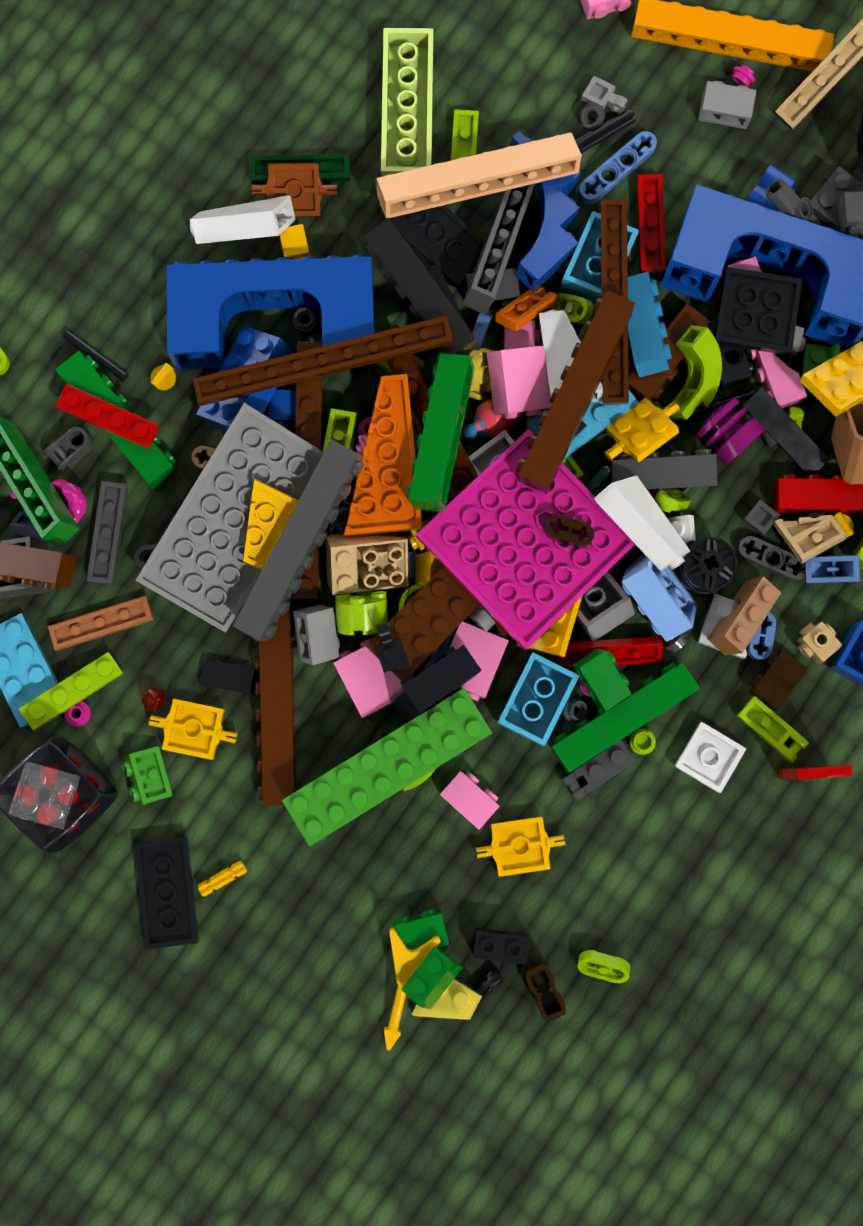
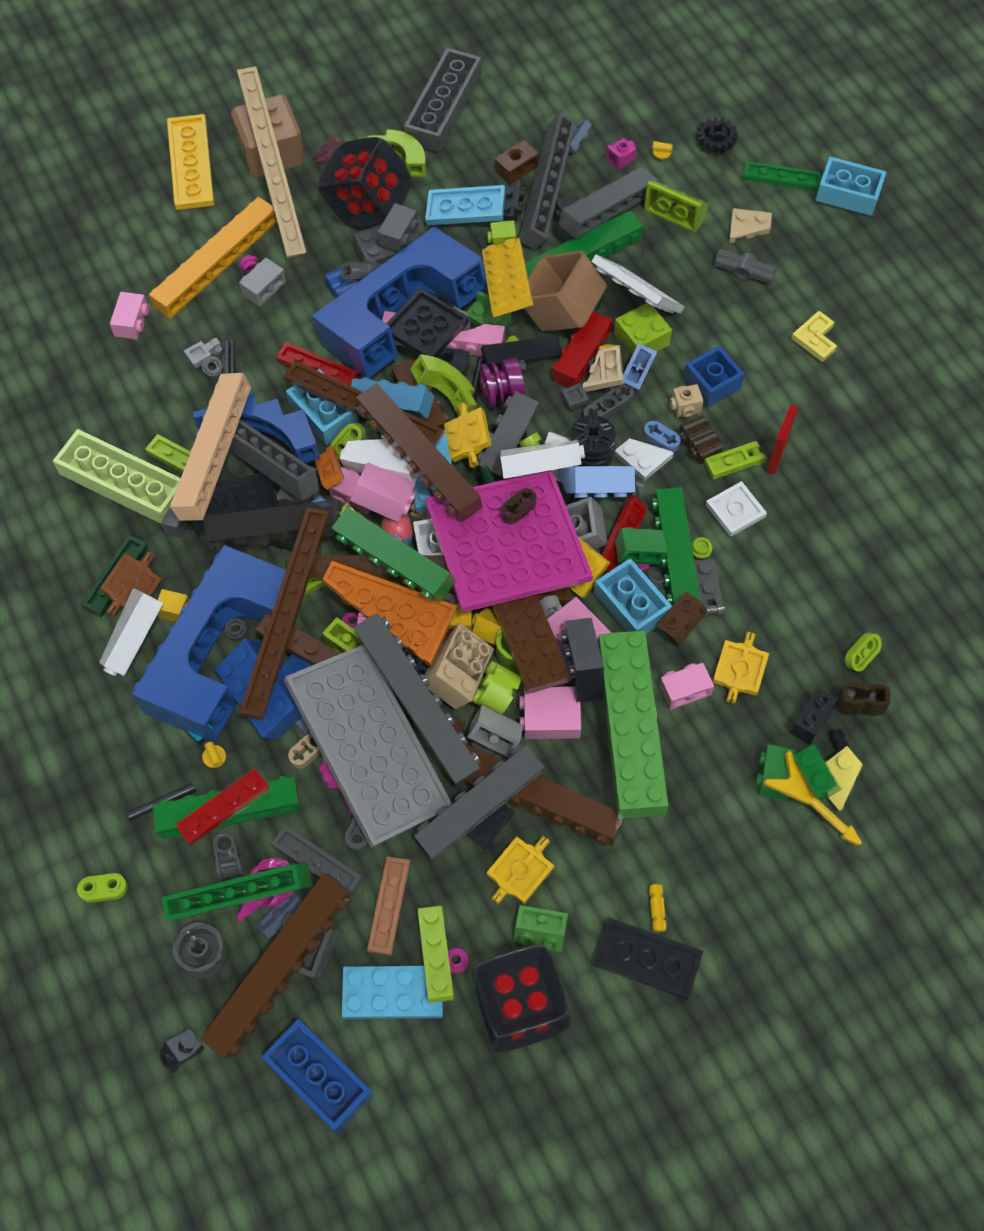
camera: 65 degrees left, 20 degrees down
clear plate [8,761,80,830] -> none
clear red plate [141,687,166,712] -> none
yellow wing [243,478,299,570] -> none
black plate [375,624,409,673] -> none
medium blue beam [578,131,657,204] -> none
medium nougat arch [707,576,781,655] -> none
none -> dark grey brick [414,745,547,860]
none -> reddish brown bracket [658,591,708,646]

